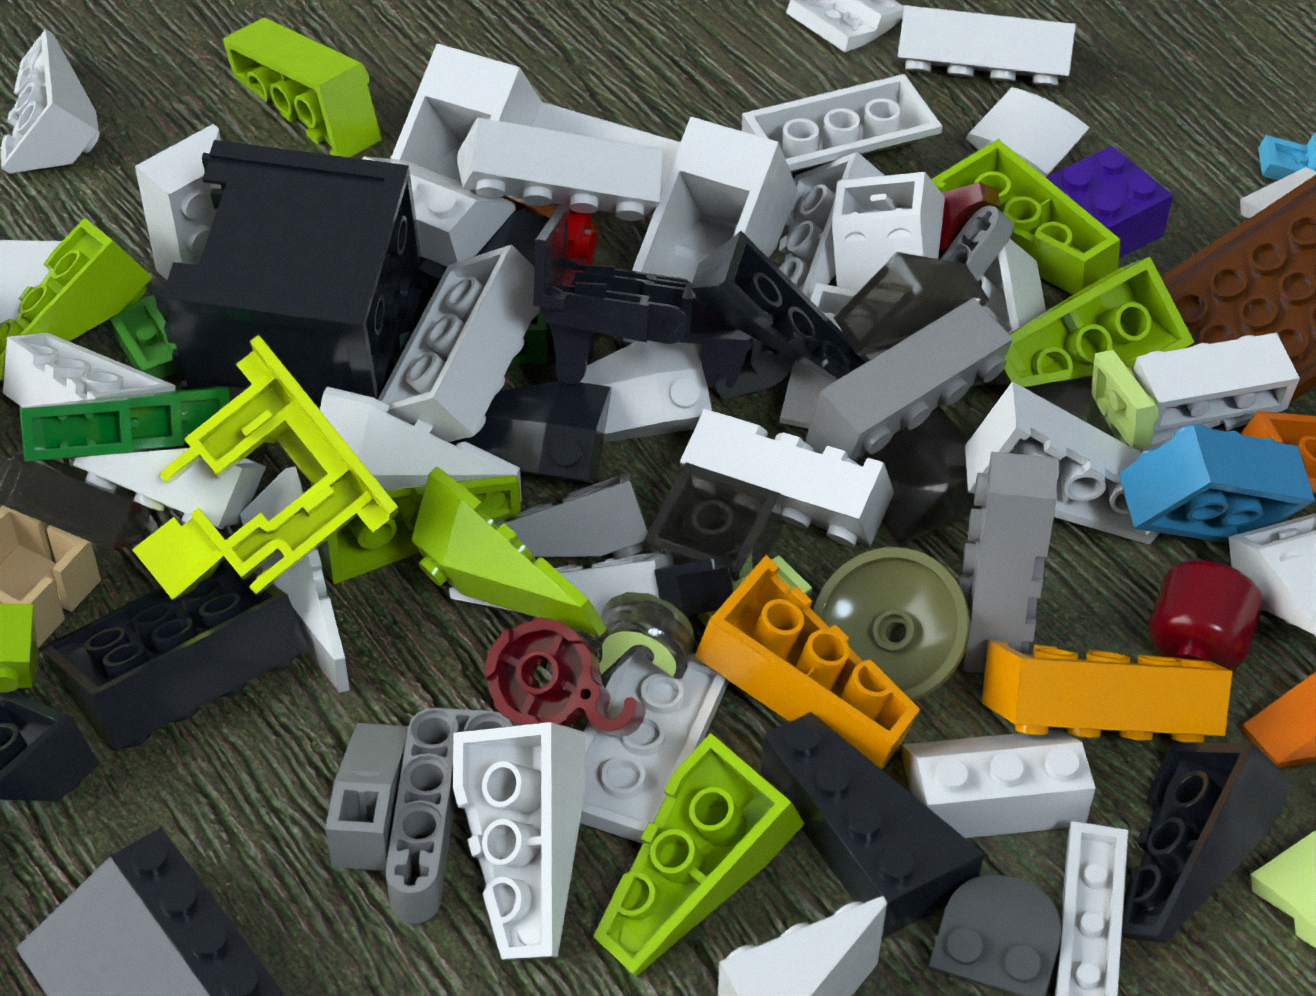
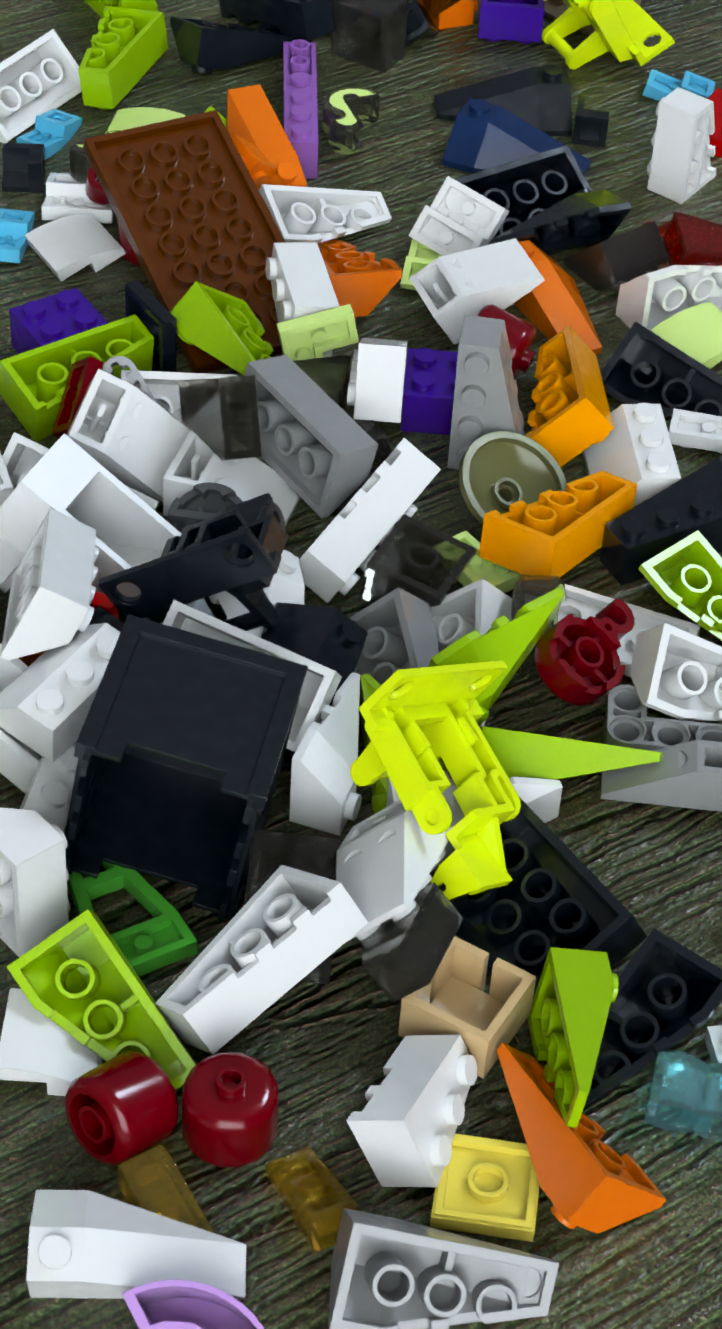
camera: 90 degrees left, 5 degrees down
green slope [19,387,230,462] -> none
black panel [654,554,736,620] -> none
black wedge [690,231,870,381] -> none
dark azure brick [1119,424,1315,544] -> none
none -> black tile [125,280,177,372]
none -> dark purple brick [401,348,458,435]
none -> lime wedge [482,726,664,780]

